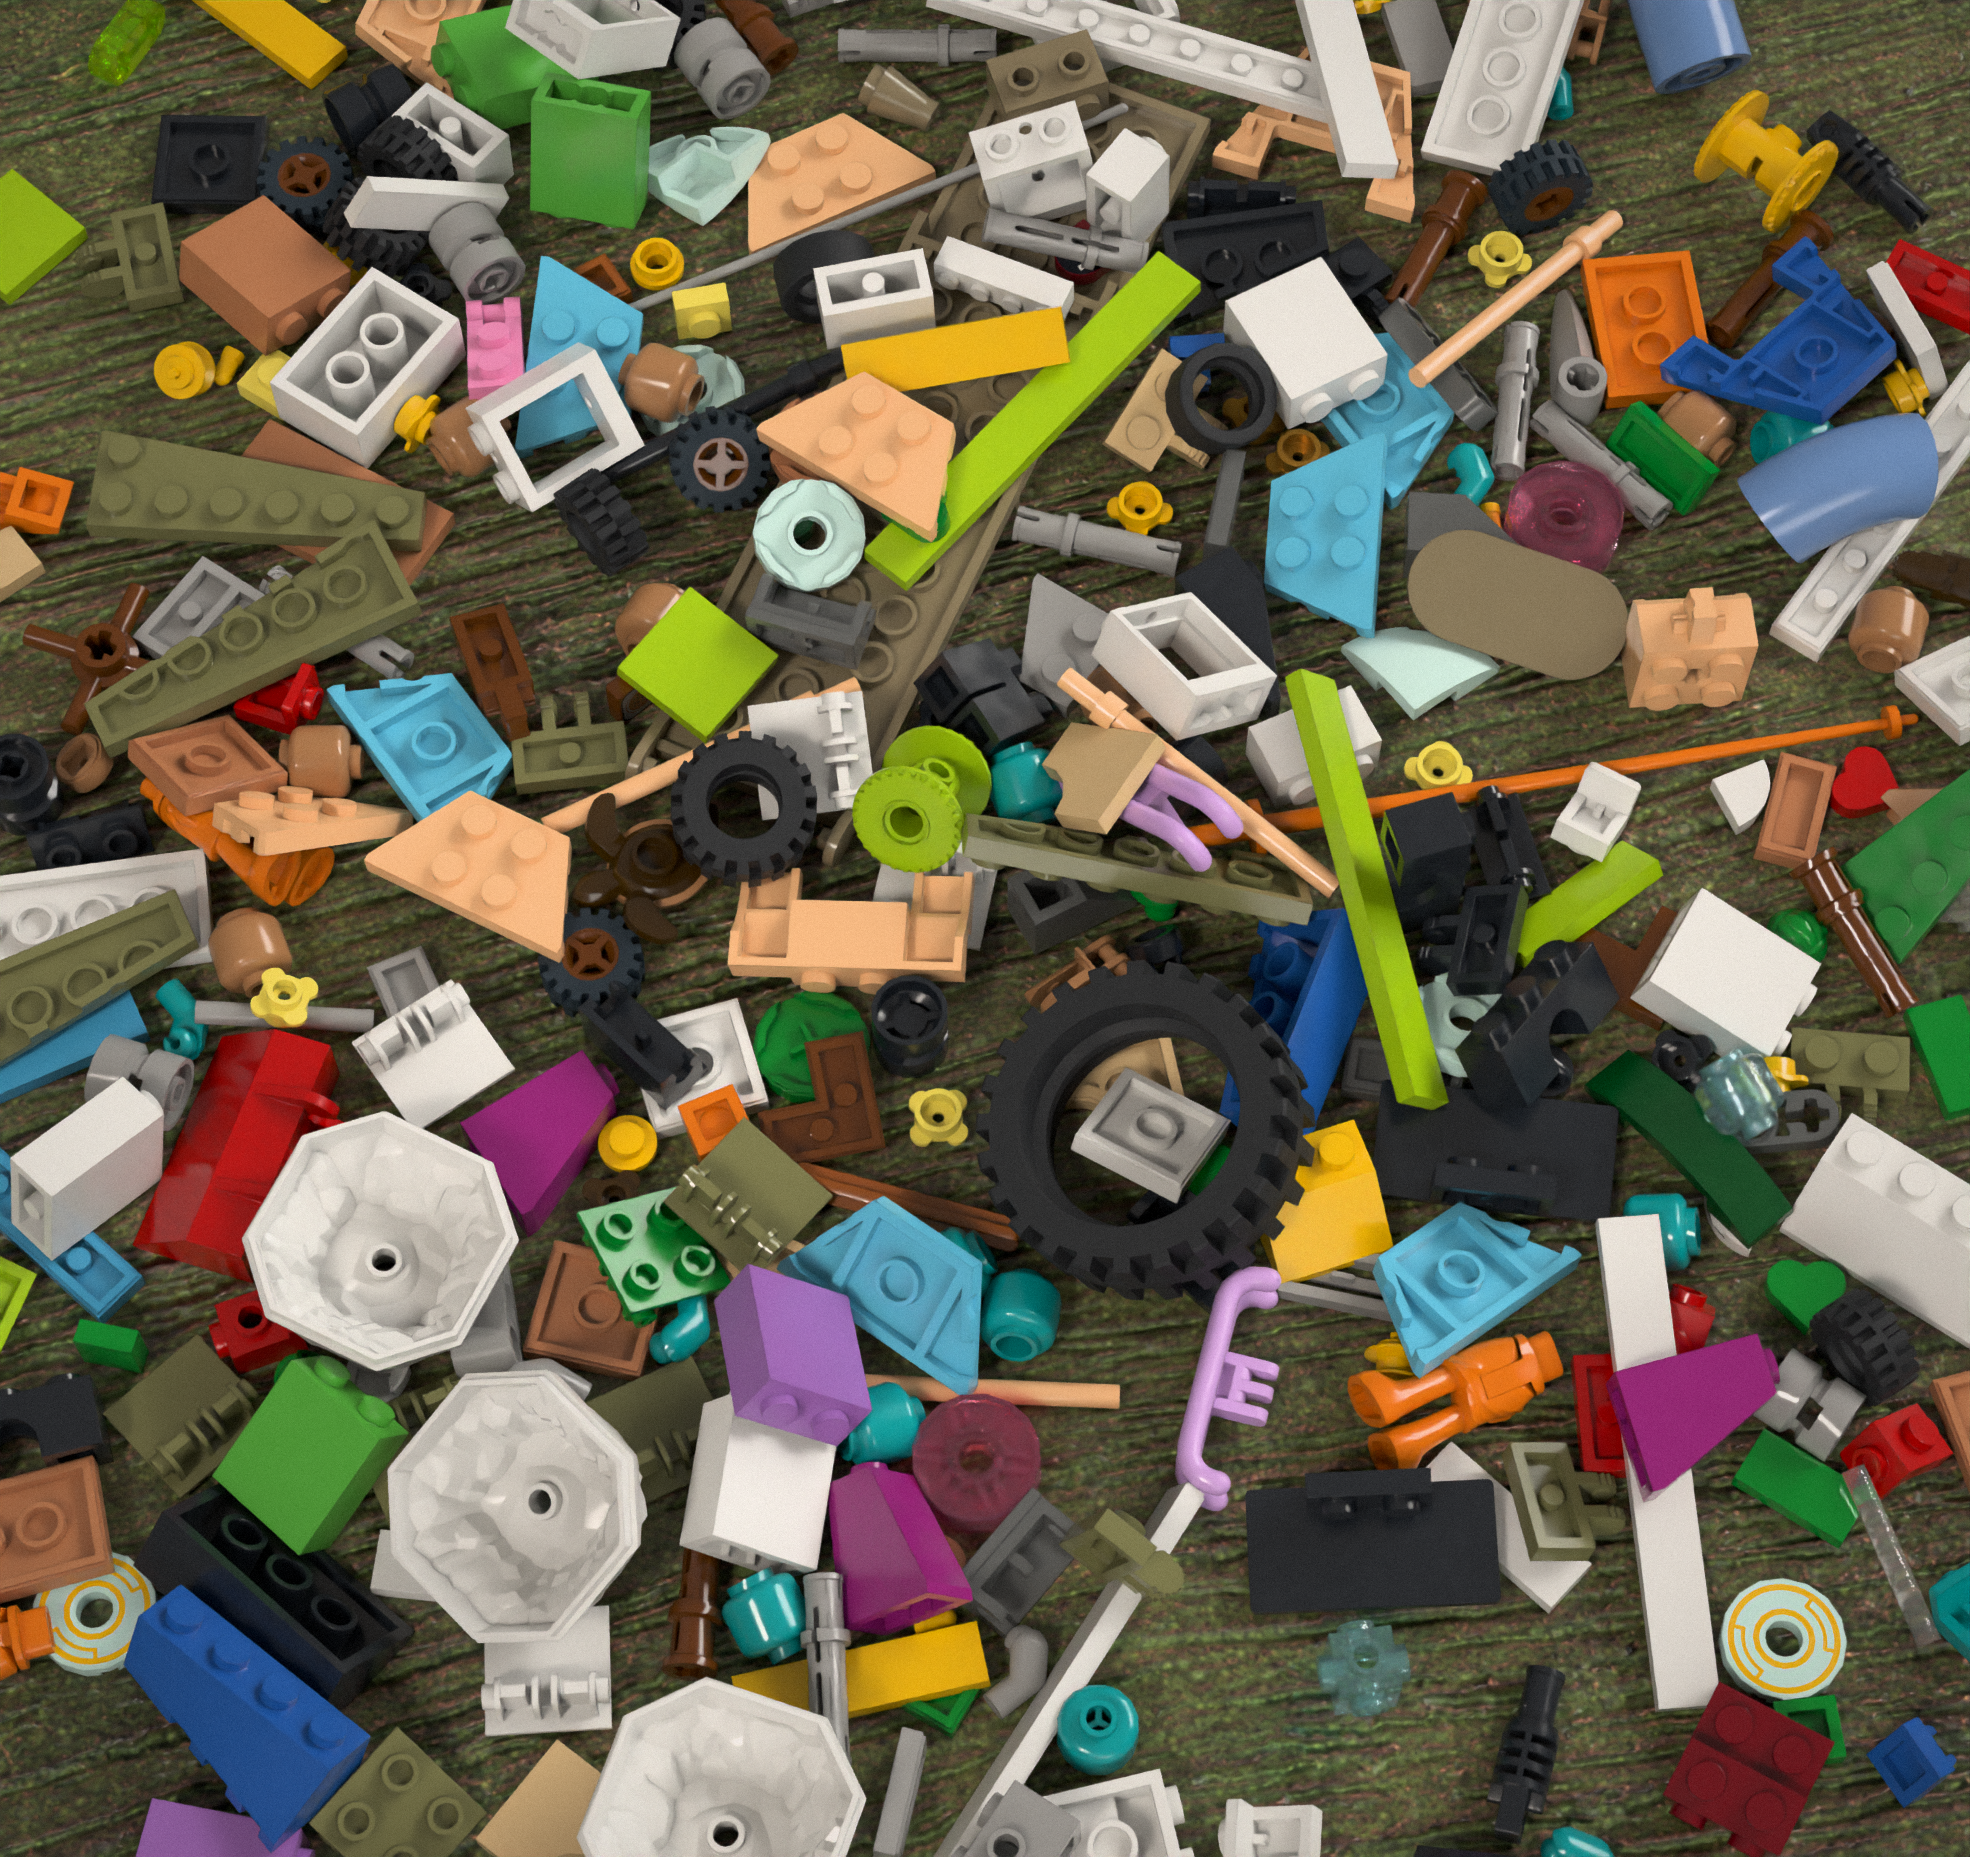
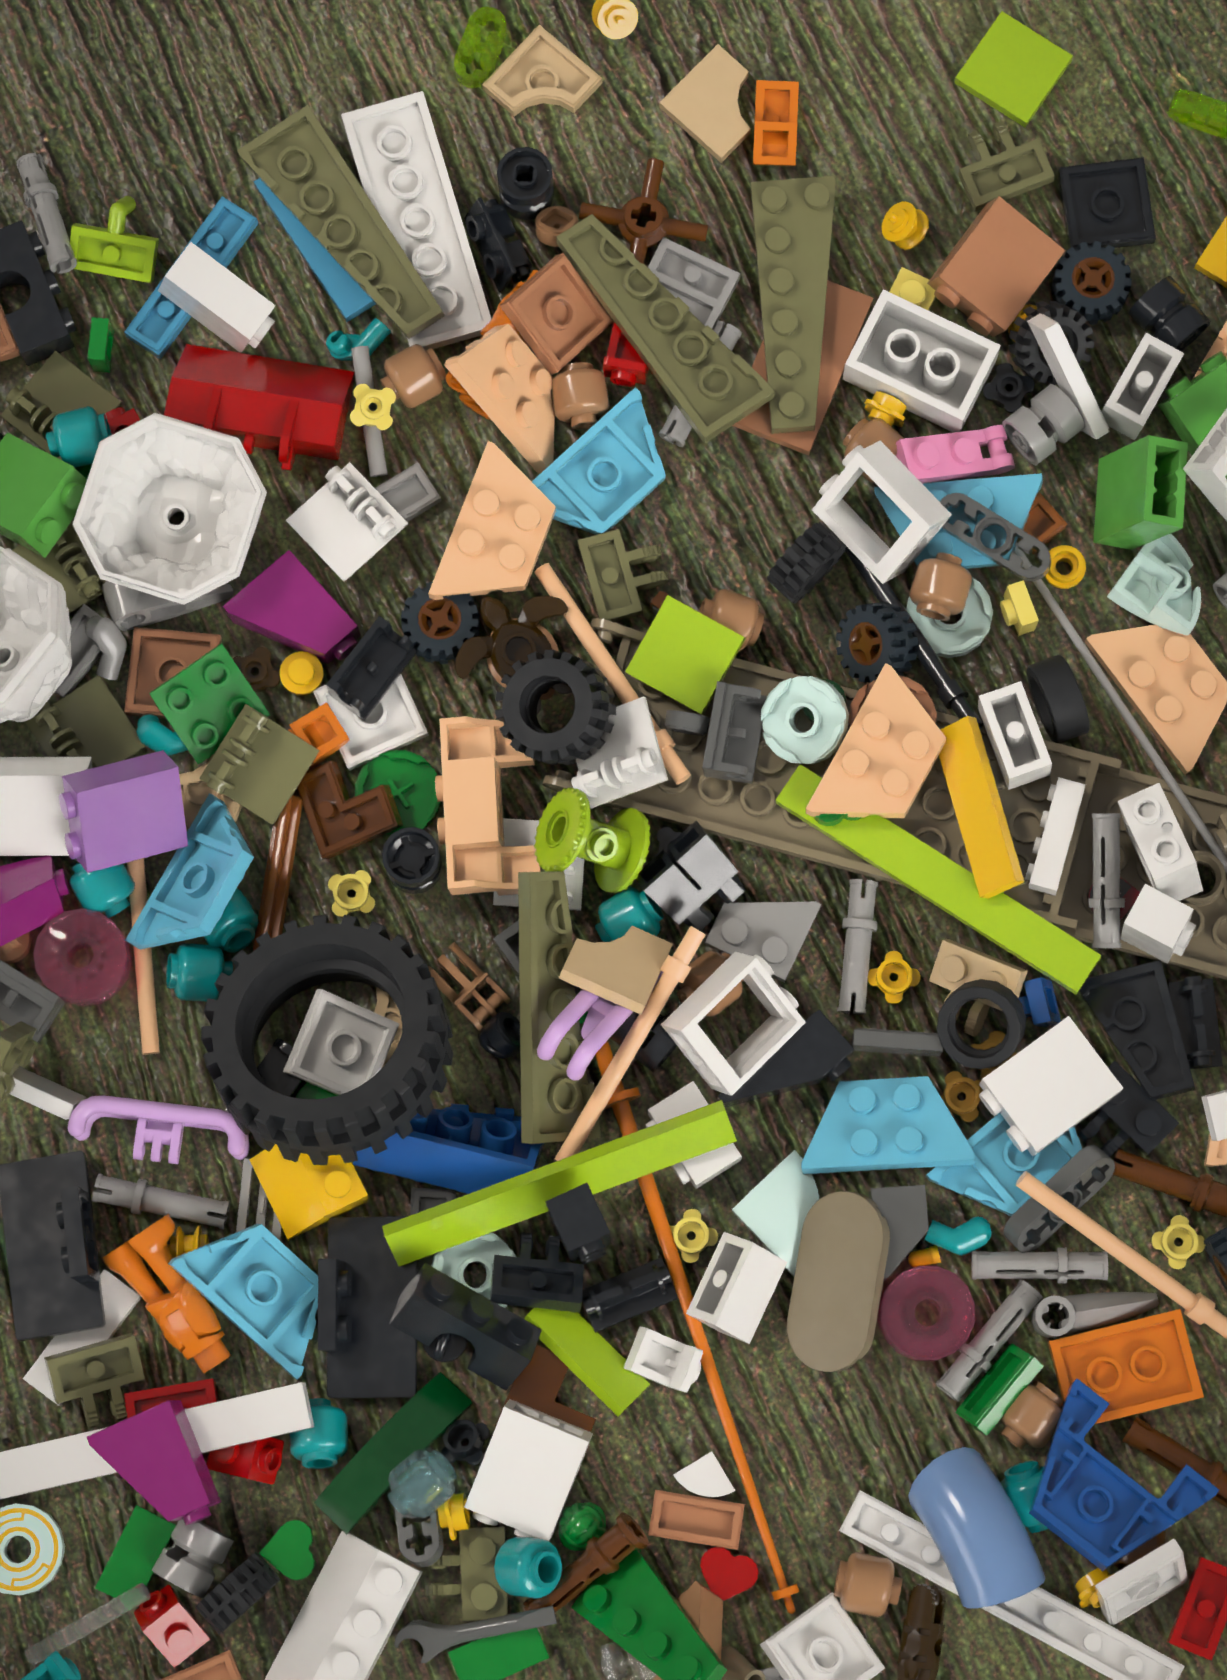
camera: 85 degrees right, 15 degrees up
light grey wheel [84,1034,194,1131] -> none
yellow piece [214,346,245,386] -> none
black tyre [357,115,458,181] -> none
reddish brown hinge [449,603,536,742] -> none
light nougat hinge [1621,587,1759,711] -> none
none -> teal head [46,406,112,468]
none -> light grey pin [92,1174,230,1230]
none -> dark grey piece [394,1606,557,1663]
none -> teal head [494,1536,562,1599]
none -> dark grey tile [664,710,710,736]
none -> white brick [686,1232,787,1344]
none -> dark grey beam [940,493,1051,581]

